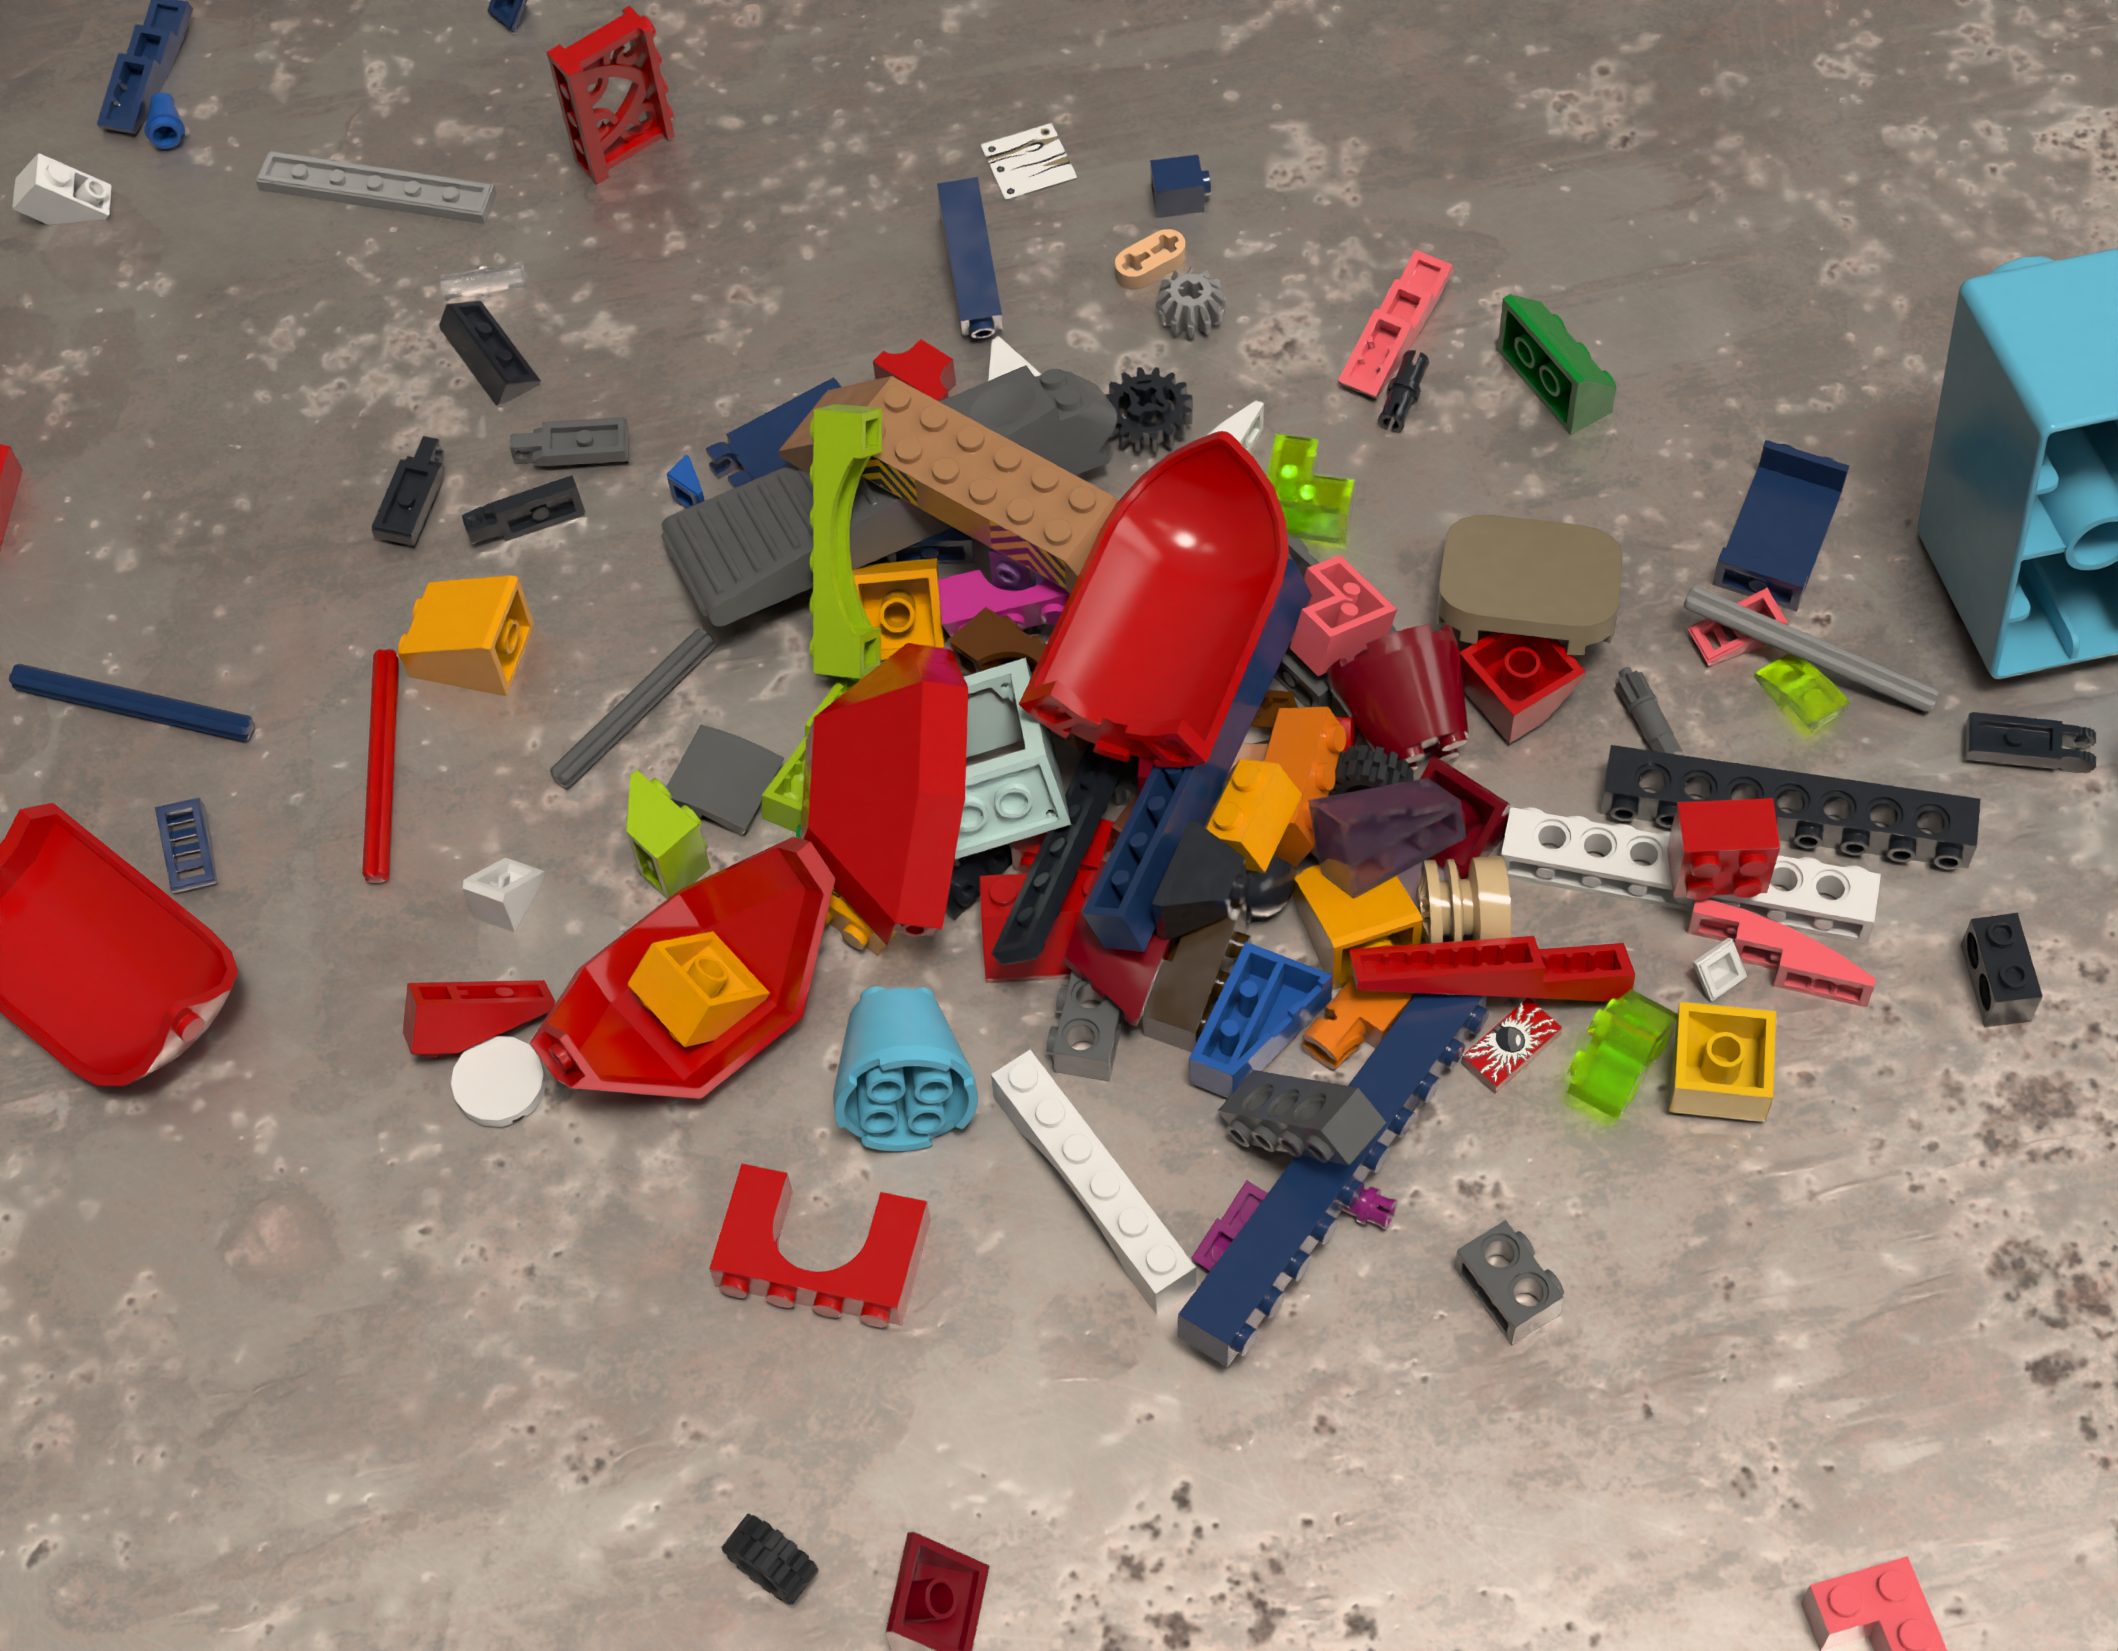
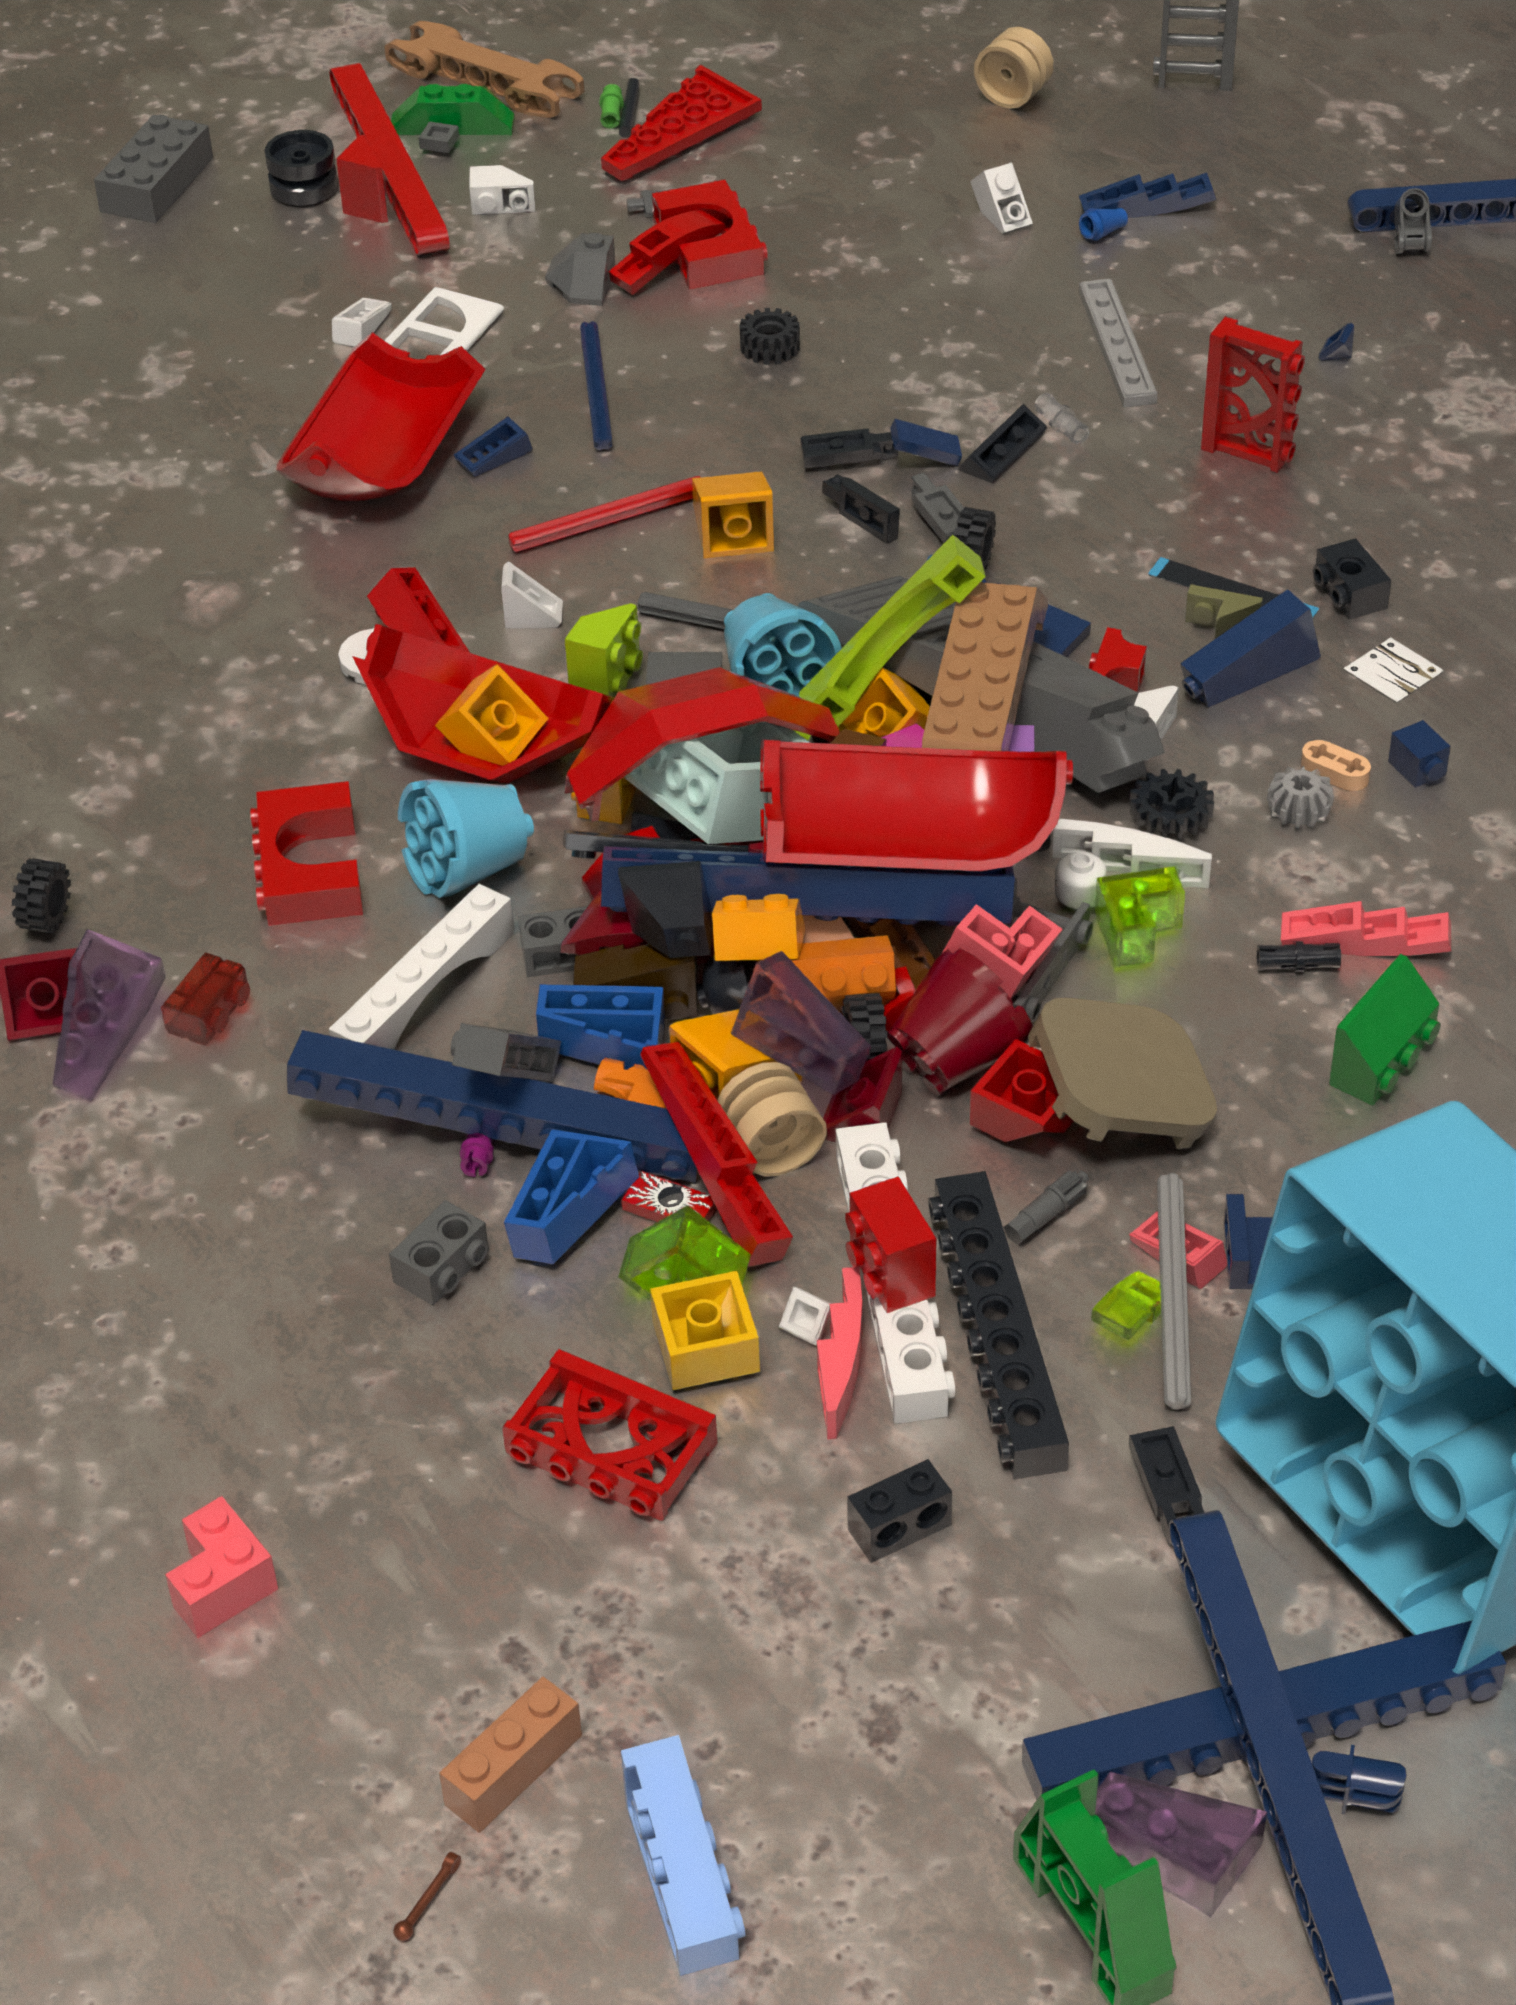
camera: 65 degrees right, 15 degrees down
none -> clear purple wedge [52,929,166,1101]
none -> clear red brick [161,952,250,1046]
none -> red fence [502,1349,718,1521]
none -> blue wedge [504,1129,639,1264]
none -> medium azure cone [724,593,842,697]
none -> black tyre [739,308,800,365]
none -> dark blue tile [890,419,962,466]
none -> black tyre [954,507,996,572]
none -> black sticker [1148,557,1319,618]
none -> olive slope [1185,584,1263,640]
none -> black brick [1313,538,1392,620]

